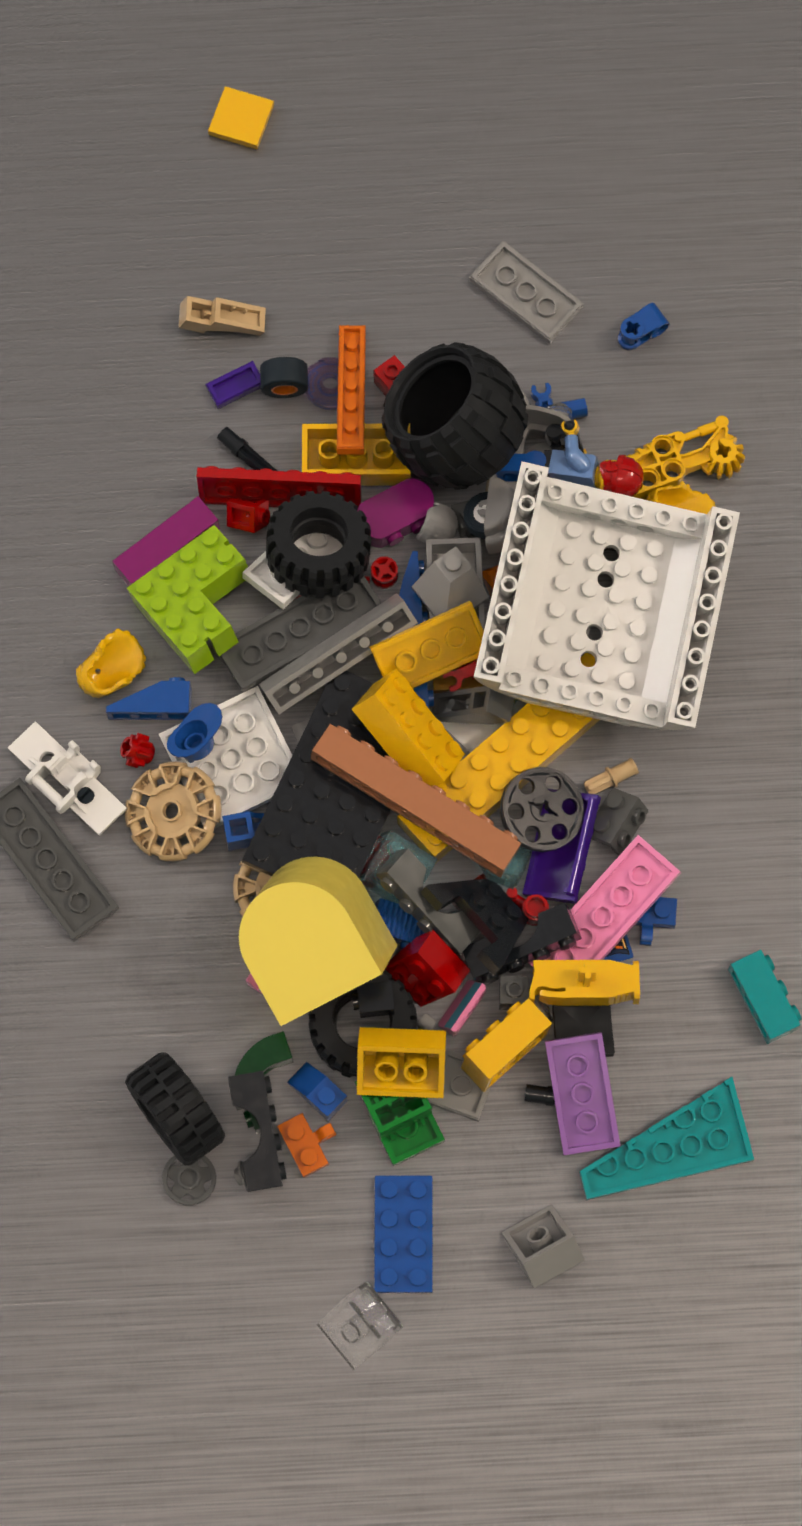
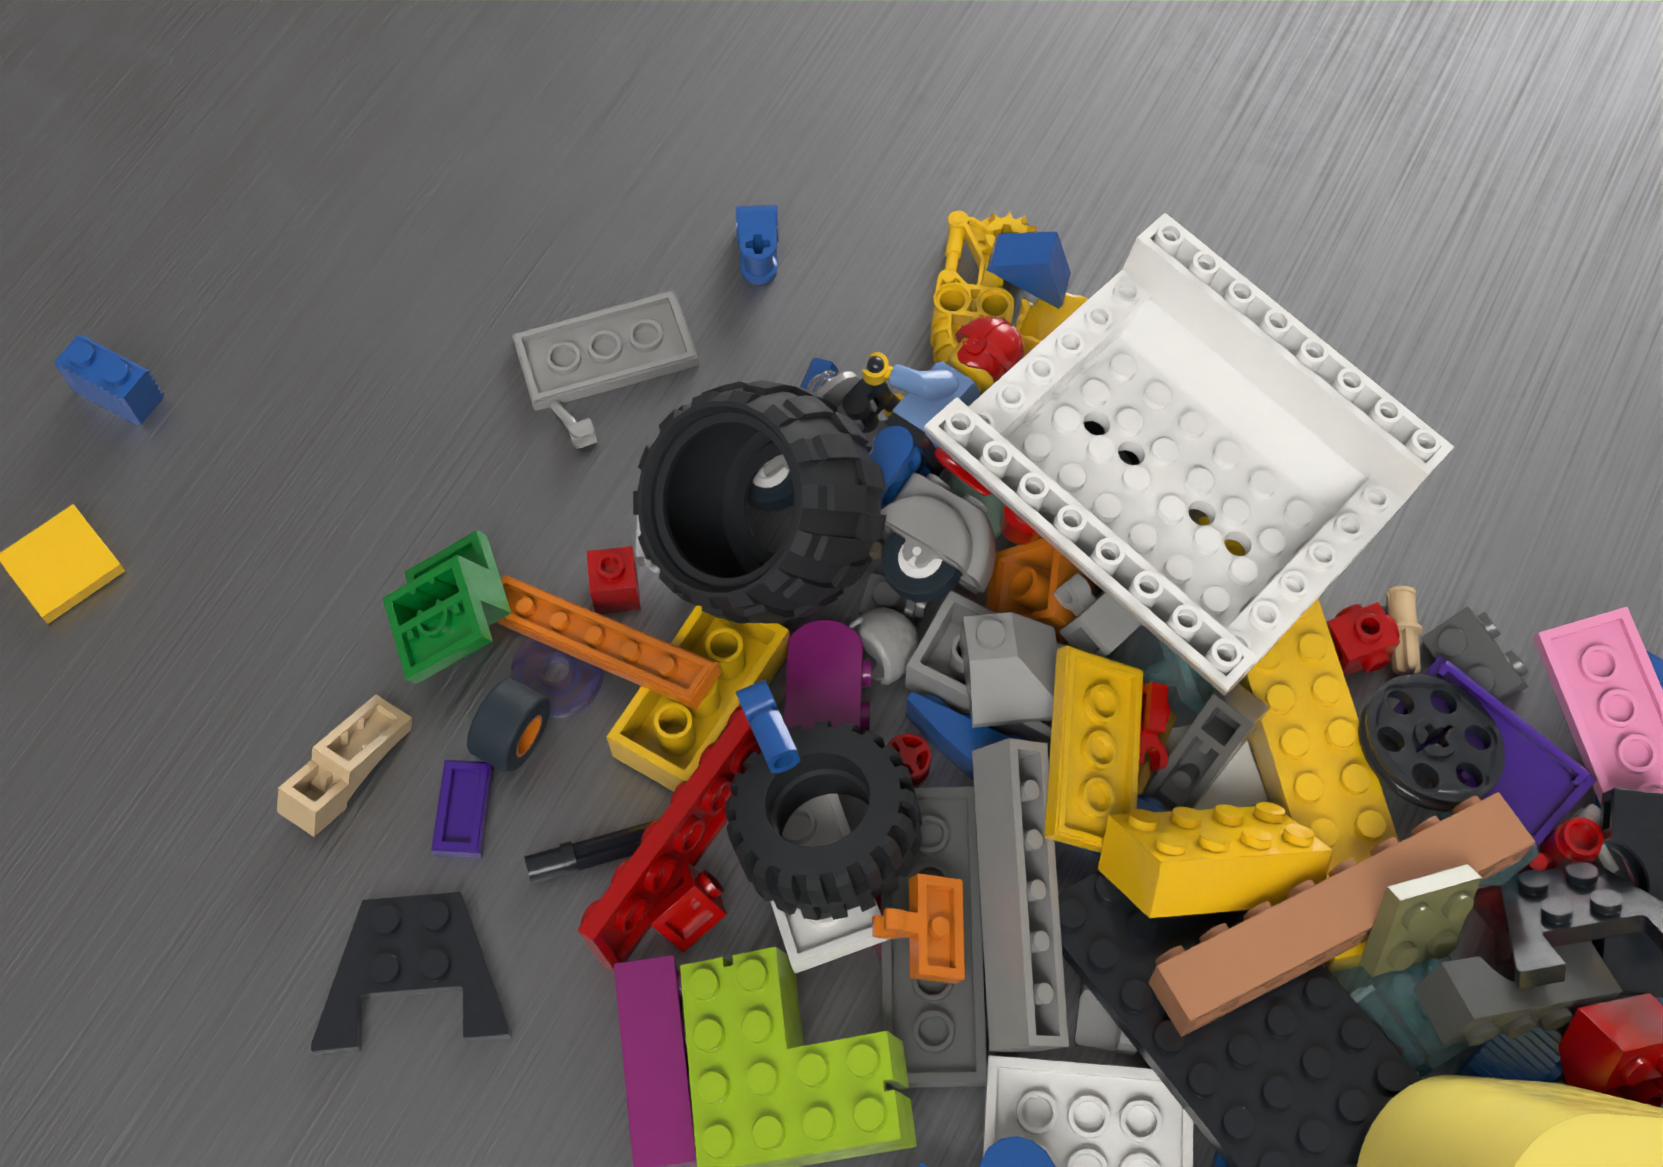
camera: 60 degrees left, 10 degrees down
none -> blue brick [55,334,164,426]
none -> black wing [311,892,512,1055]
none -> green bracket [382,530,511,684]
none -> light grey hand [550,401,598,449]
none -> blue bar [736,679,801,774]
none -> orange plate [872,873,965,984]
none -> blue slope [986,231,1071,309]
none -> red brick [1327,602,1400,676]
none -> olive plate [1359,864,1482,977]

